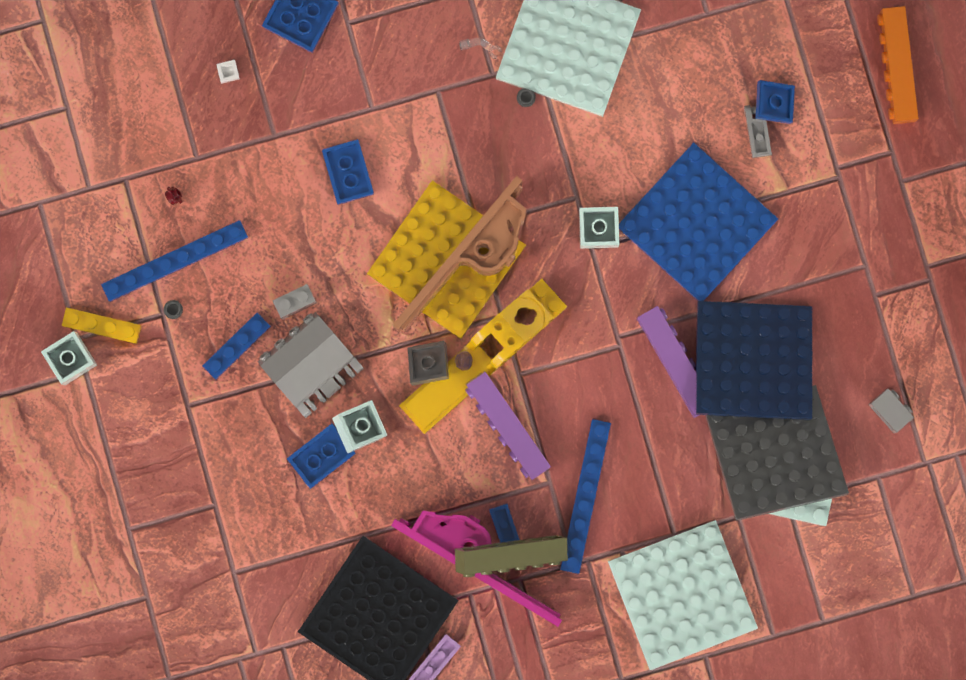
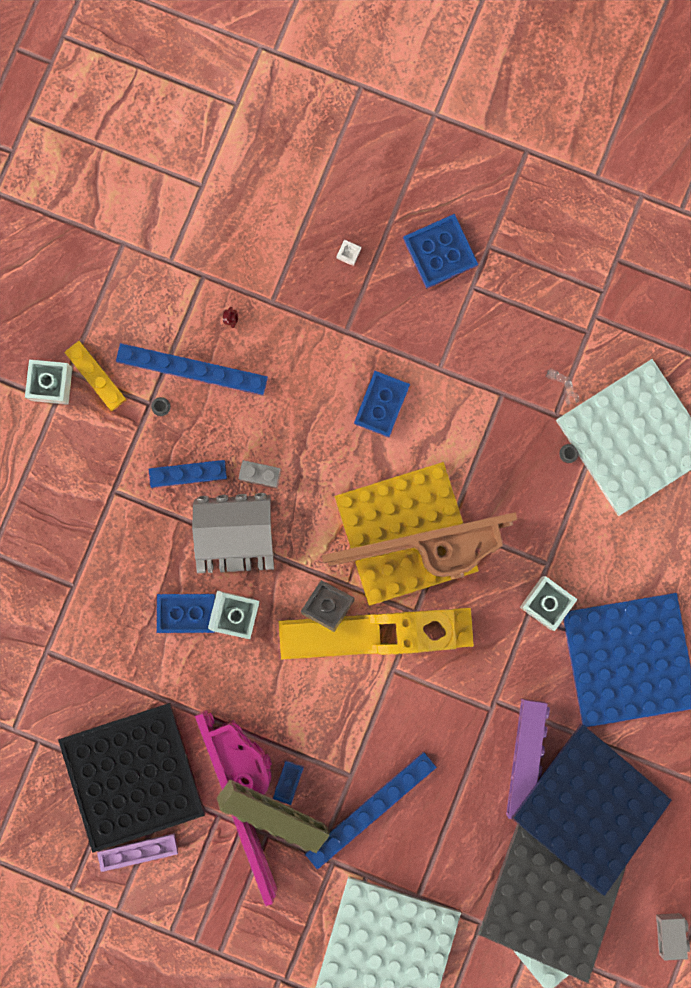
camera: 35 degrees right, 0 degrees up
plate [455,351,473,370] -> none
medium lavender brick [465,371,551,480] -> none

